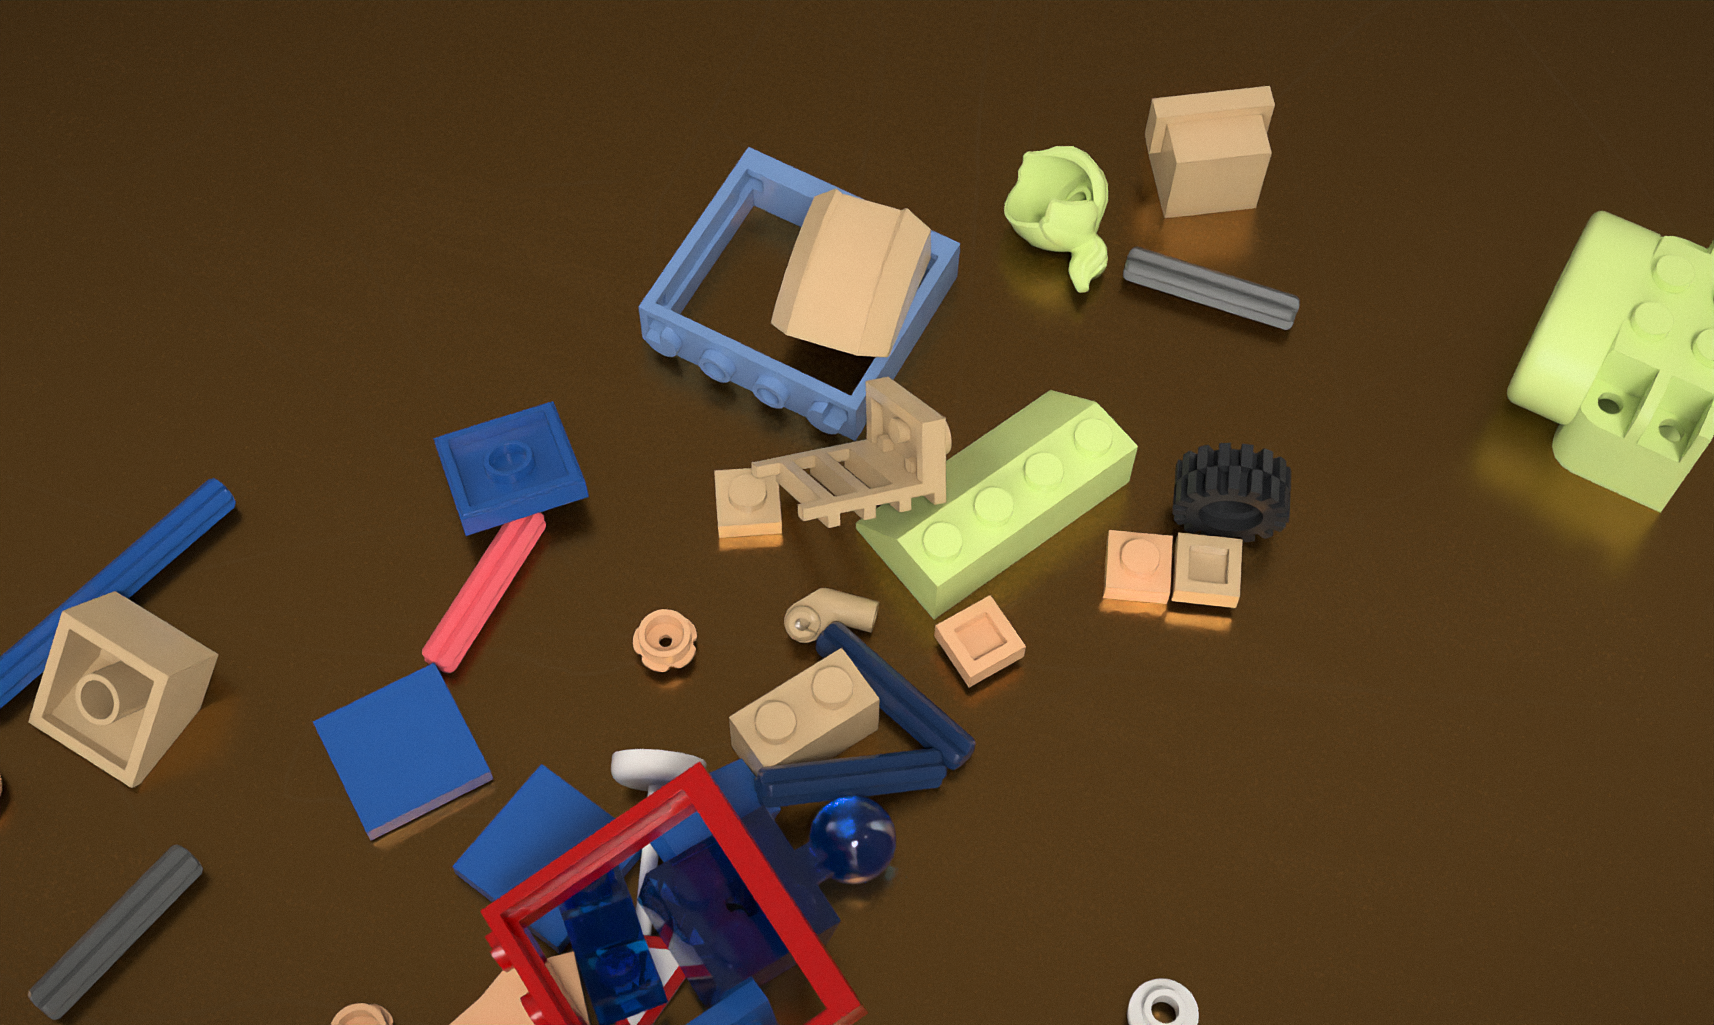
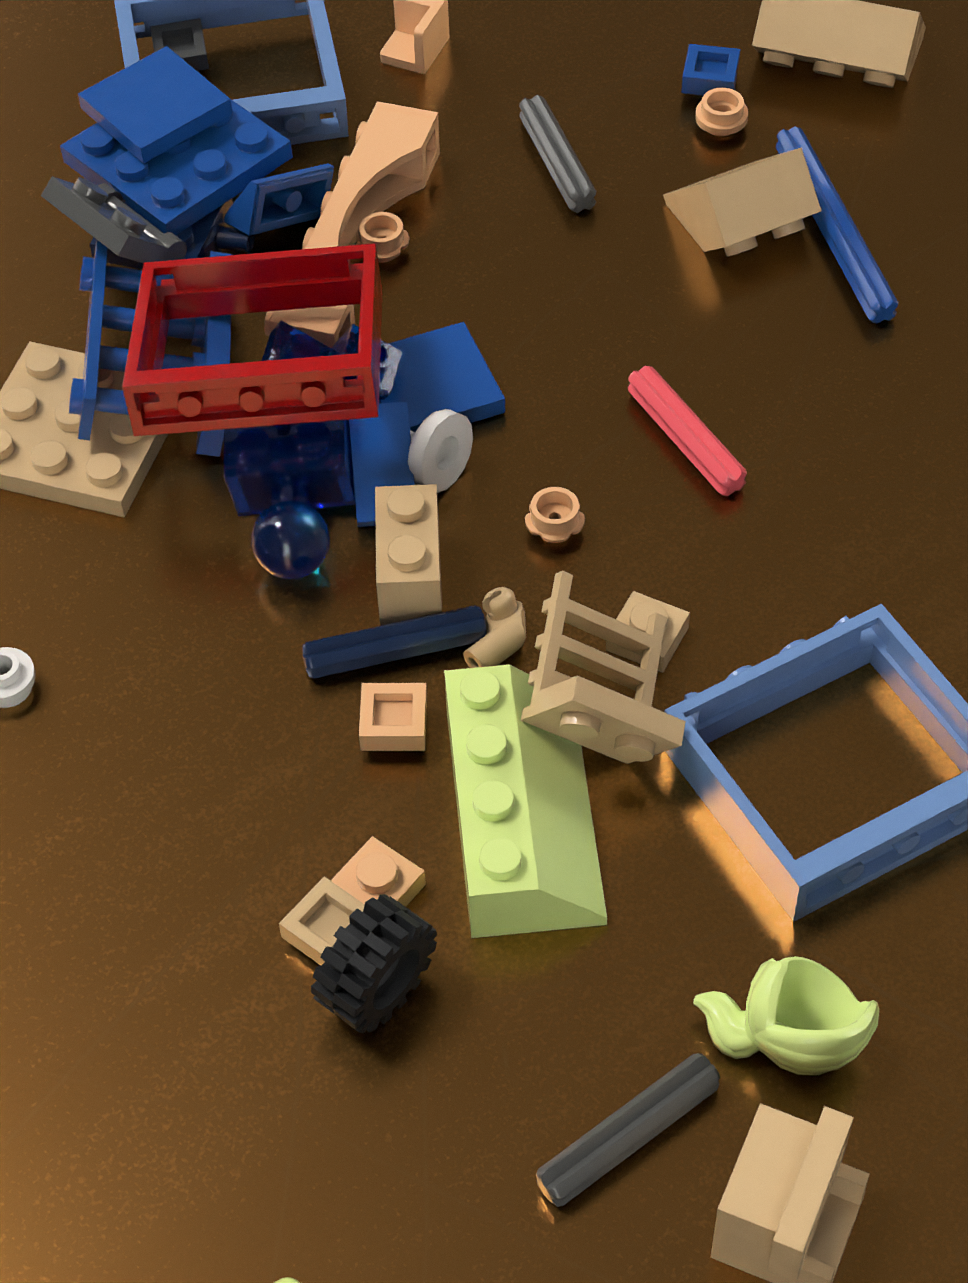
camera: 125 degrees right, 10 degrees down
blue tile [313,662,493,840] -> none
blue tile [433,401,589,536] -> none
dark blue axle [754,748,947,808] -> none
tan slope [771,188,931,357] -> none

